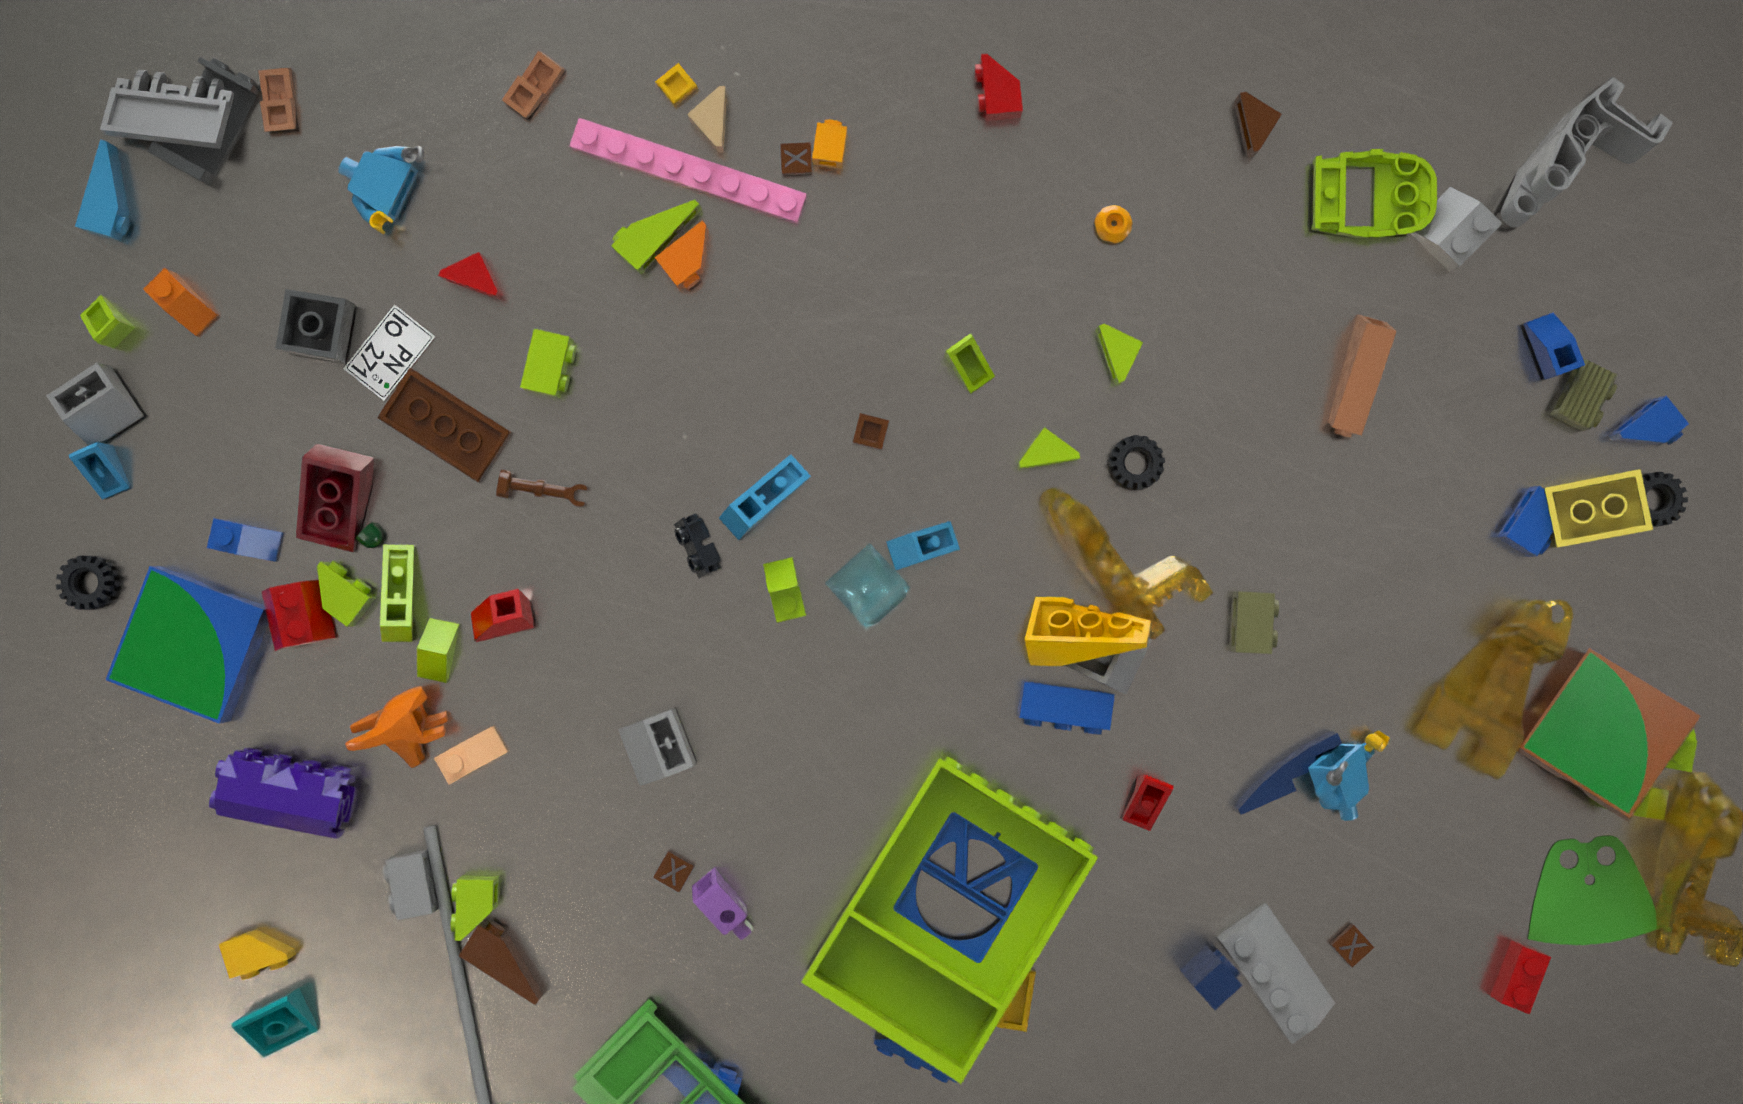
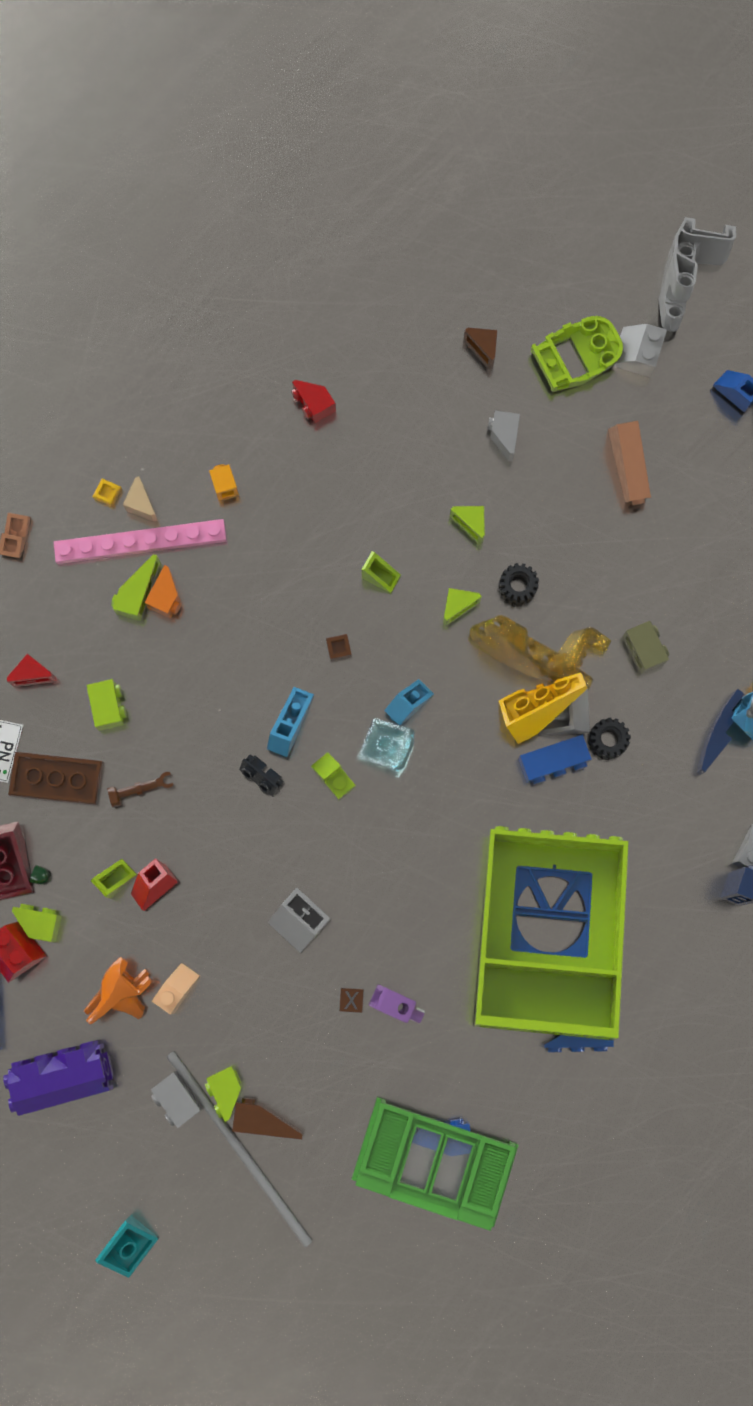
camera: 25 degrees left, 10 degrees down
yellow slope [218,929,296,980] -> none
lime slope [380,544,414,642] -> none
lime slope [417,618,460,683] -> none
reddish brown tile [780,142,812,176] -> none
yellow tile [997,969,1036,1032] -> none
light orange plate [1095,205,1133,243] -> none
red slope [1122,775,1174,831] -> none
none -> lime slope [91,859,137,899]
none -> light grey slope [487,410,520,461]
none -> black tyre [588,717,631,759]

